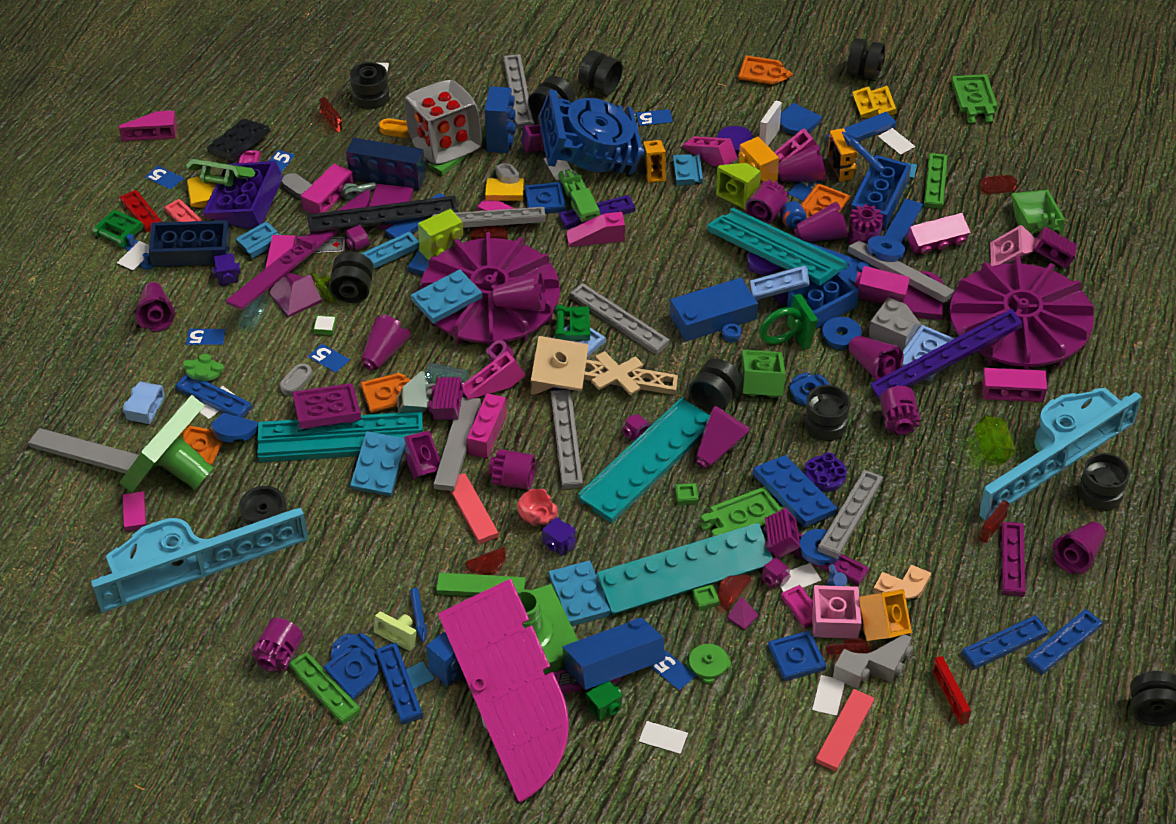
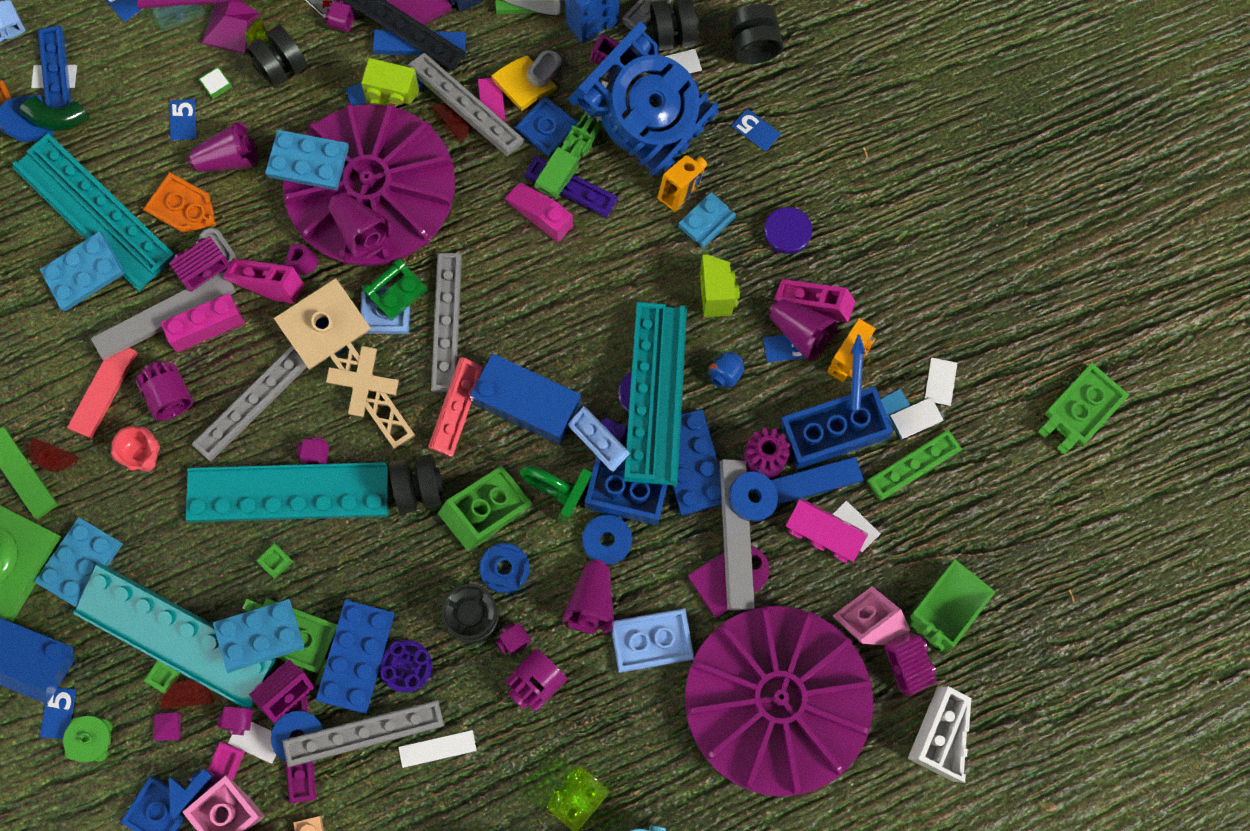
camera: 45 degrees right, 25 degrees up
bright green piece [183,354,224,381] -> none
light grey tile [280,364,313,396] -> none
magenta plate [292,383,361,429] -> none
dark azure plate [361,231,419,269] -> none
slope [397,371,429,415] -> none
magenta slope [404,431,441,480] -> none
clear light blue brick [425,362,470,384] -> none
dark purple brick [542,517,576,556] -> none
dark pink slope [682,136,737,166] -> none
magenta slope [695,406,750,469] -> none
blue tile [722,323,742,343] -> none
orange tile [738,55,793,85] -> none
light orange slope [738,137,779,184] -> none
magenta gear [745,179,788,224] -> none
white tile [759,100,782,146] -> none
blue tile [780,103,823,135] -> none
magenta cone [794,202,848,242] -> none
orange tile [801,183,851,218] -> none
blue tile [826,112,896,143] -> none
blue piece [827,564,847,586] -> none
pearl dark grey wheel [846,38,885,80] -> none
yellow slope [852,86,897,118] -> none
dark pink brick [854,266,910,304] -> none
light grey slope [869,297,921,351] -> none
dark purple plate [871,309,1023,400] -> none
clear red tile [980,175,1017,194] -> none
dark pink brick [982,368,1047,402] -> none
none -> dark green cylinder [19,96,89,131]
none -> blue slope [169,769,217,820]
none -> dark azure plate [213,599,305,673]
none -> white sticker [399,730,477,768]
none -> coral tile [428,357,484,457]
none -> magenta plate [495,622,532,657]
none -> white sticker [890,397,944,439]
none -> white wedge [908,686,971,783]

